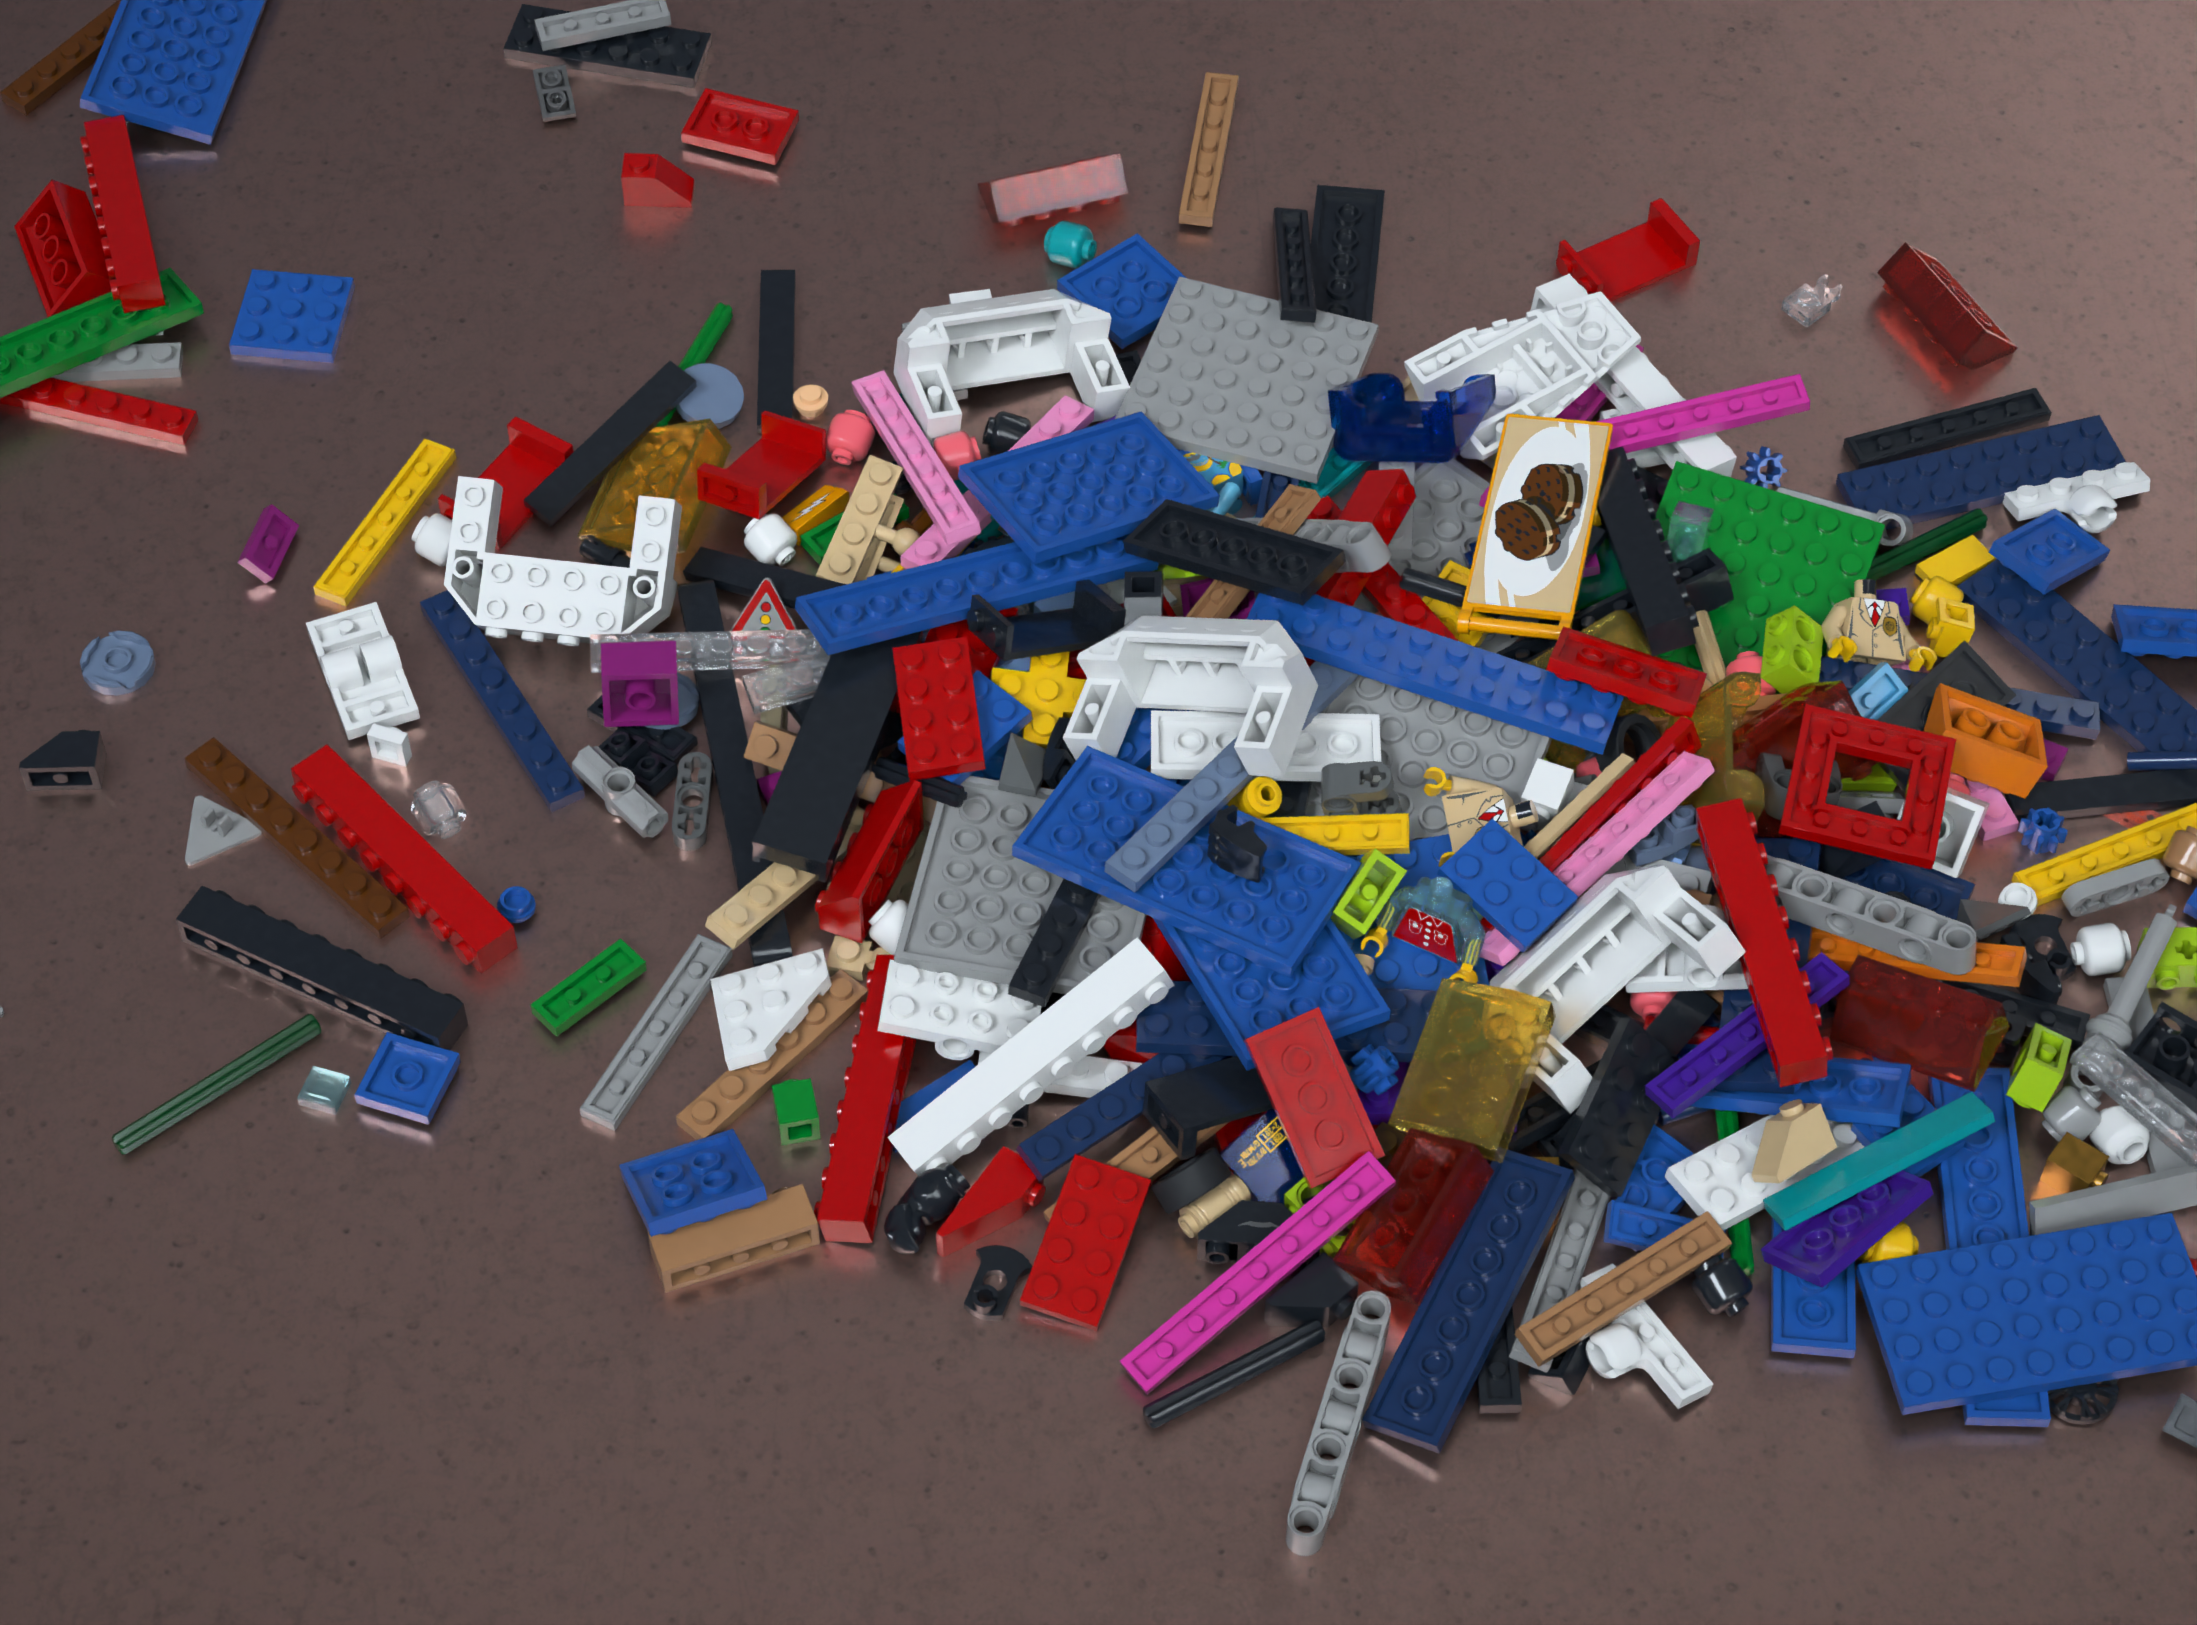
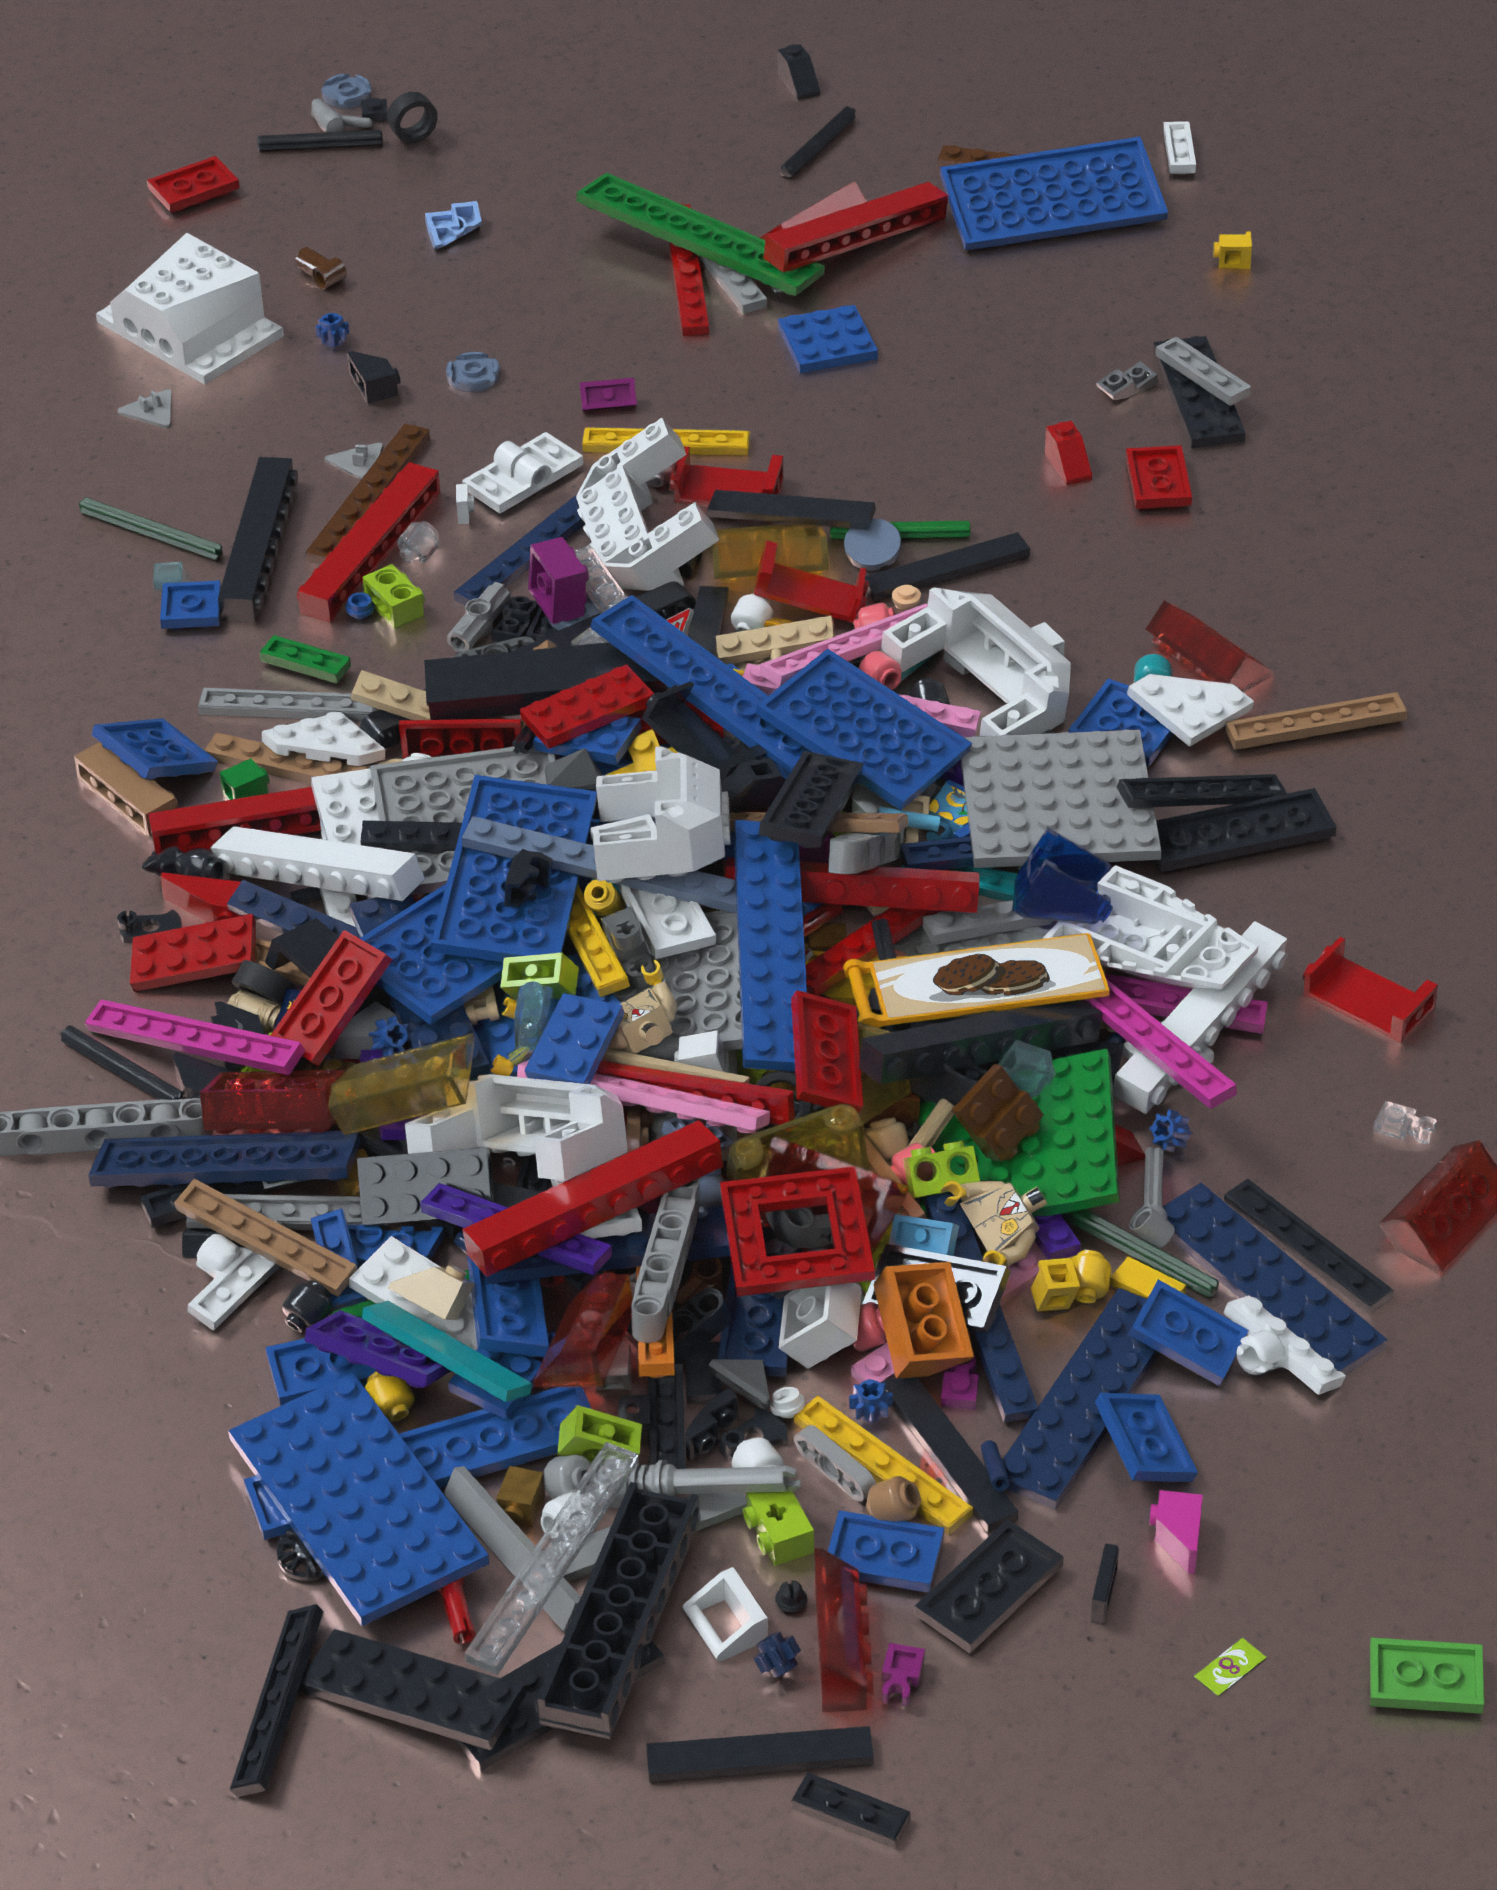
camera: 70 degrees right, 10 degrees down
none -> lime brick [363,564,425,629]
none -> reddish brown plate [951,1064,1044,1162]
none -> white plate [1127,674,1254,747]

